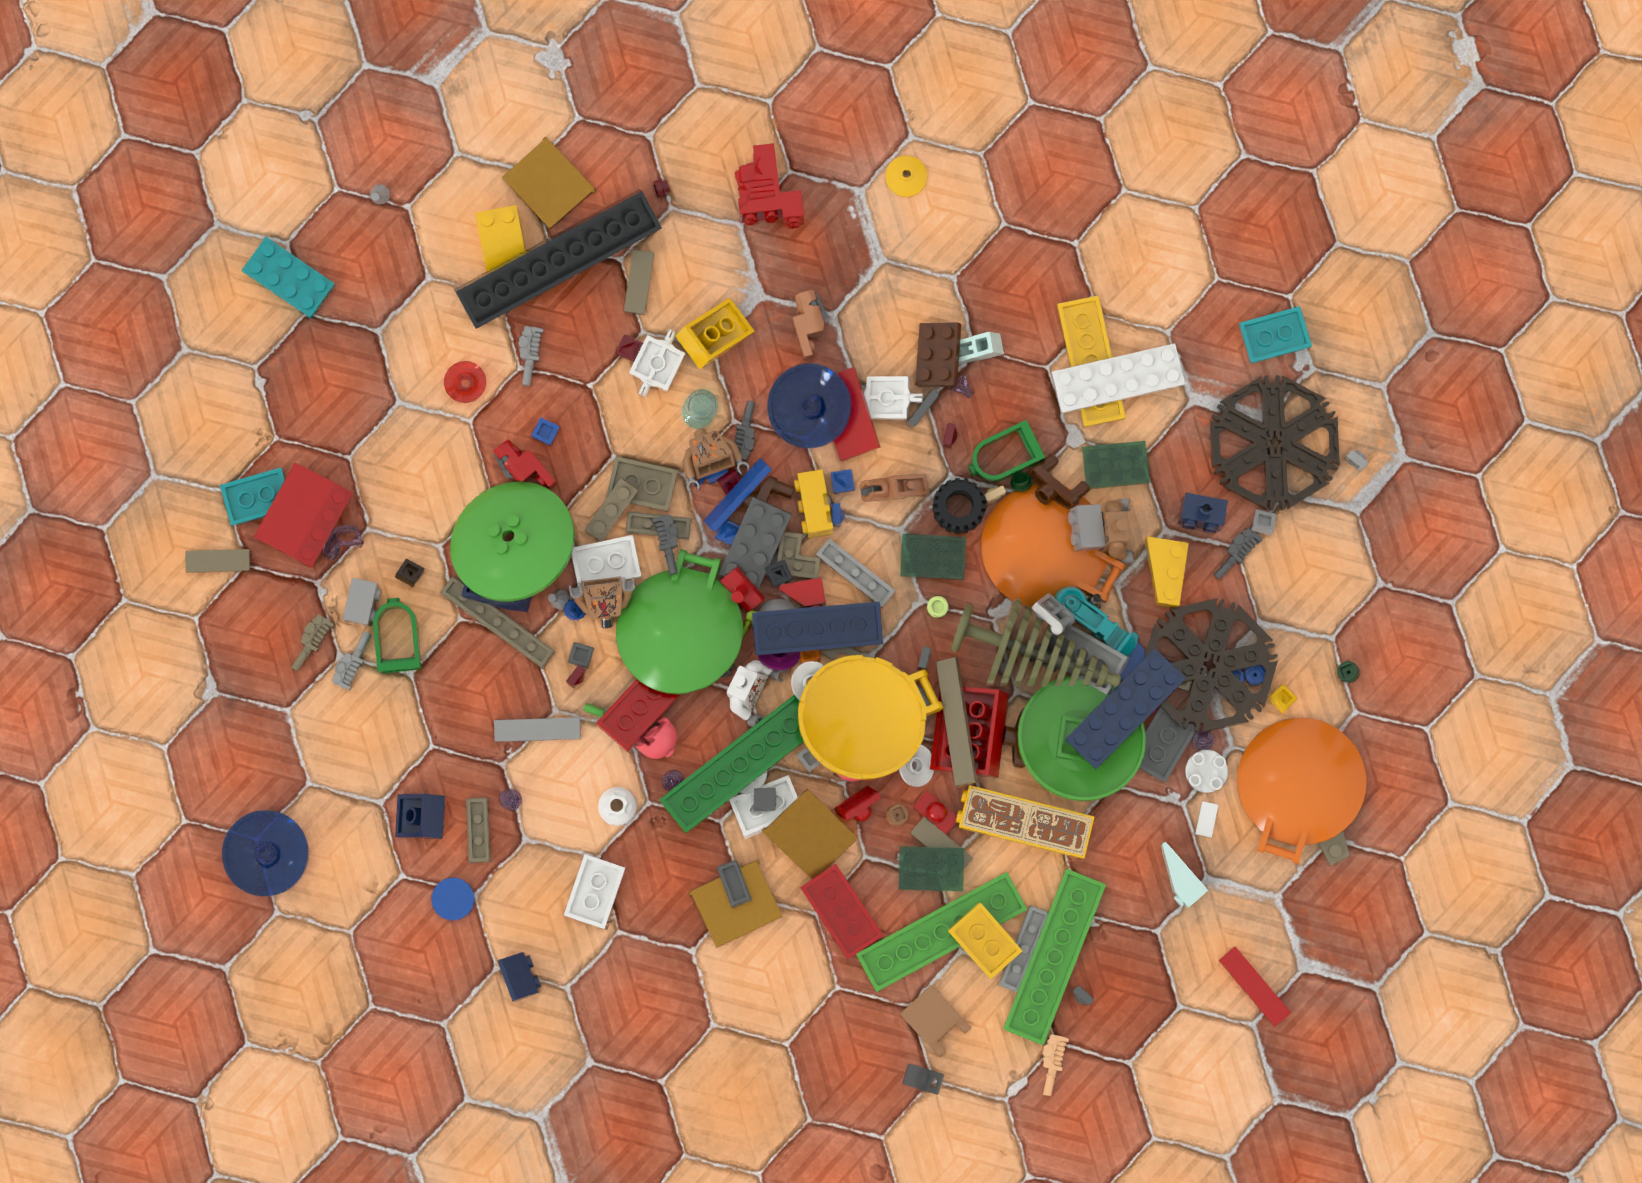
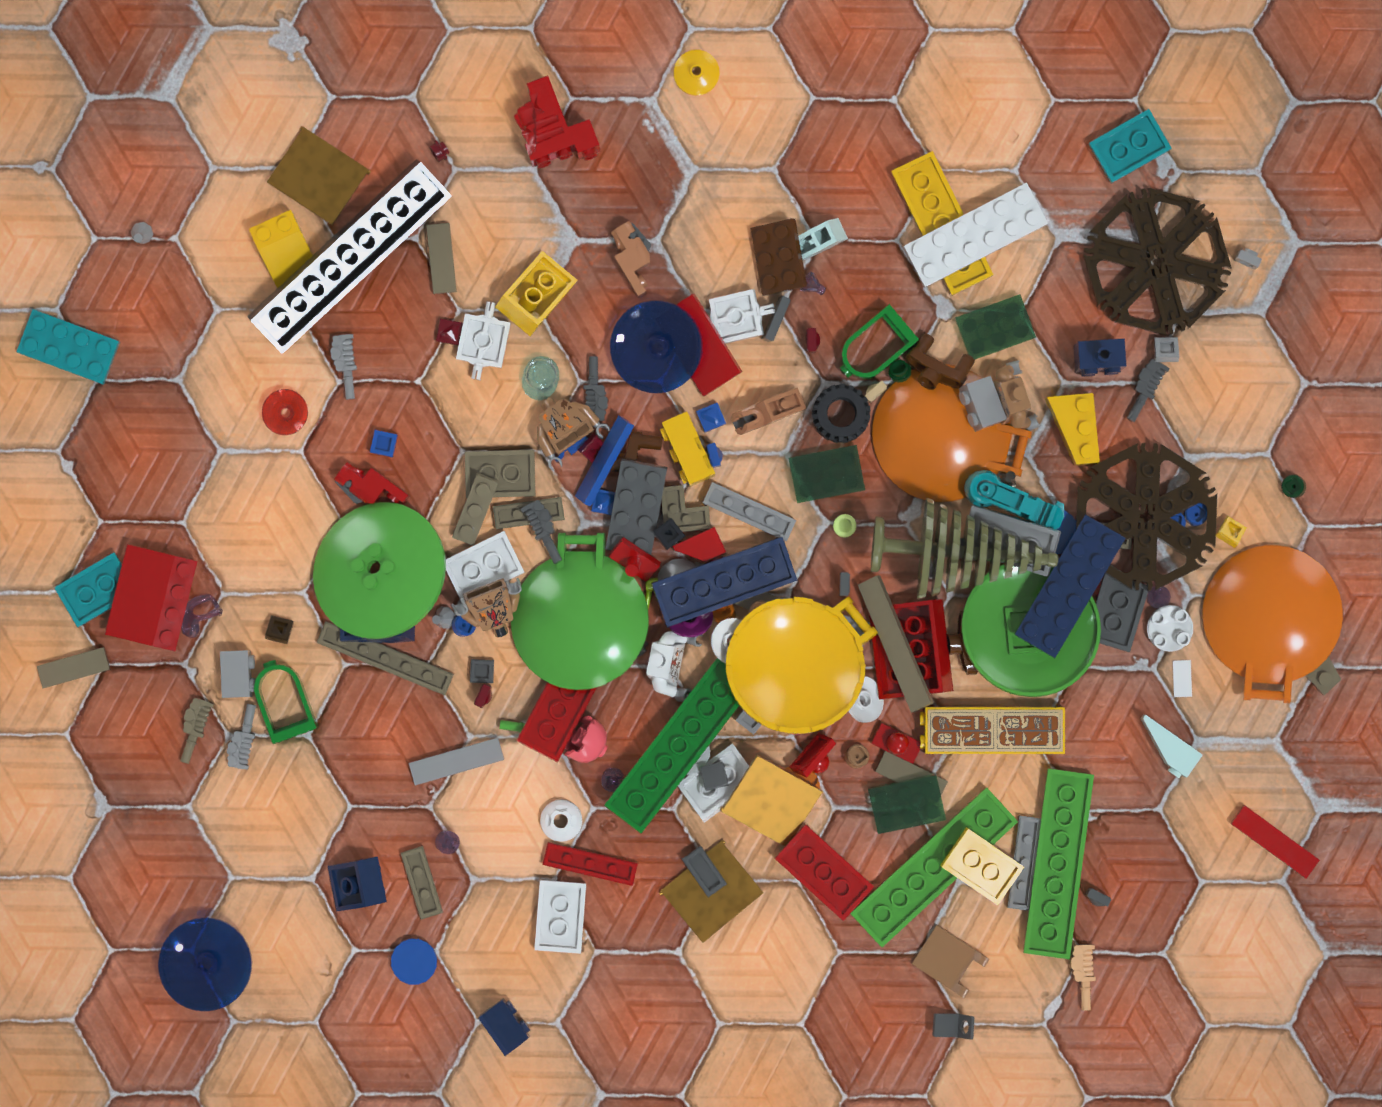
camera: 10 degrees left, 5 degrees up
light grey plate [1031,593,1075,634] -> none
none -> red tile [542,842,638,886]

